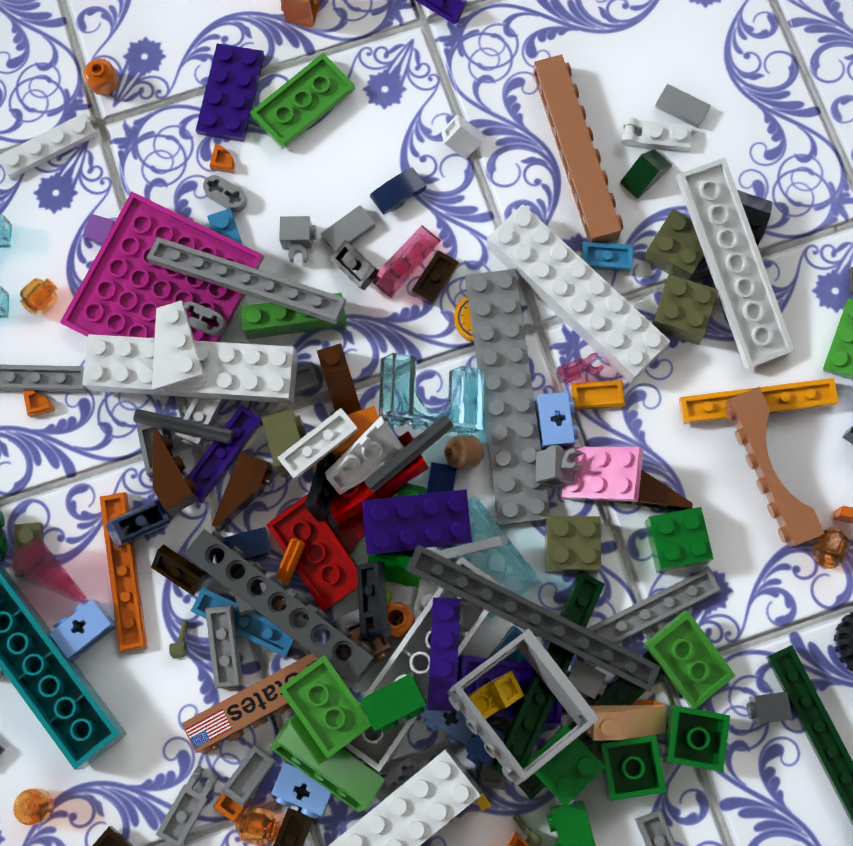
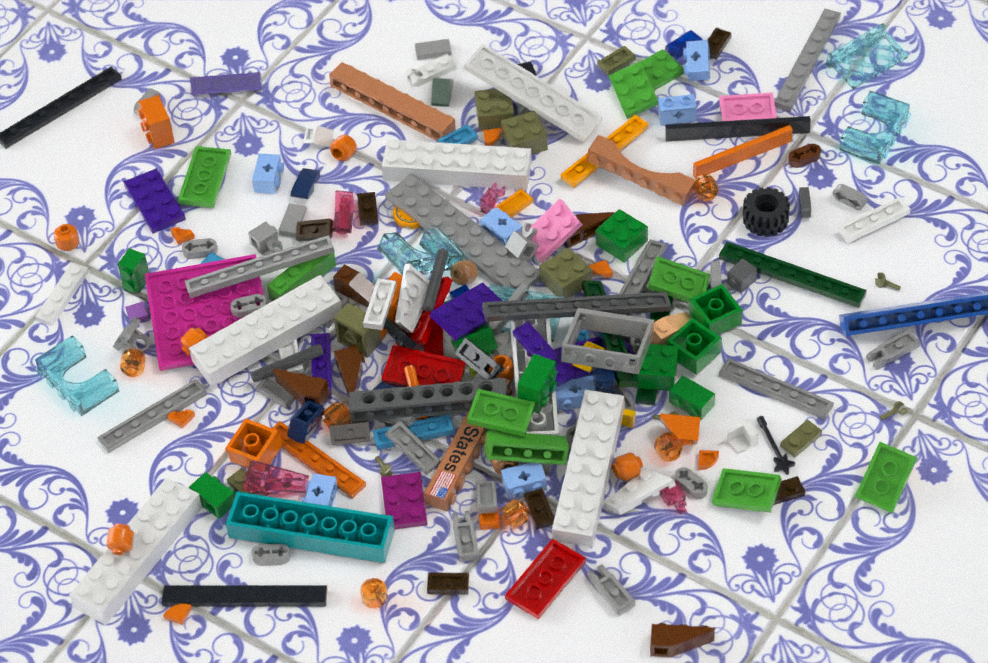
camera: 40 degrees left, 25 degrees down
white wing [152,300,204,392] -> none
none -> light grey tile [112,316,150,353]
none -> green brick [118,248,150,293]
none -> orange head [180,327,208,356]
none -> orange brick [225,418,284,474]
none -> light blue brick [252,153,284,194]
none -> clear orange head [323,402,351,429]
none -> orange head [330,134,357,161]
none -> magenta plate [381,472,428,530]
none -> orange tile [483,128,501,146]
none -> orange tile [588,260,613,278]
none -> light grey beam [710,261,721,289]

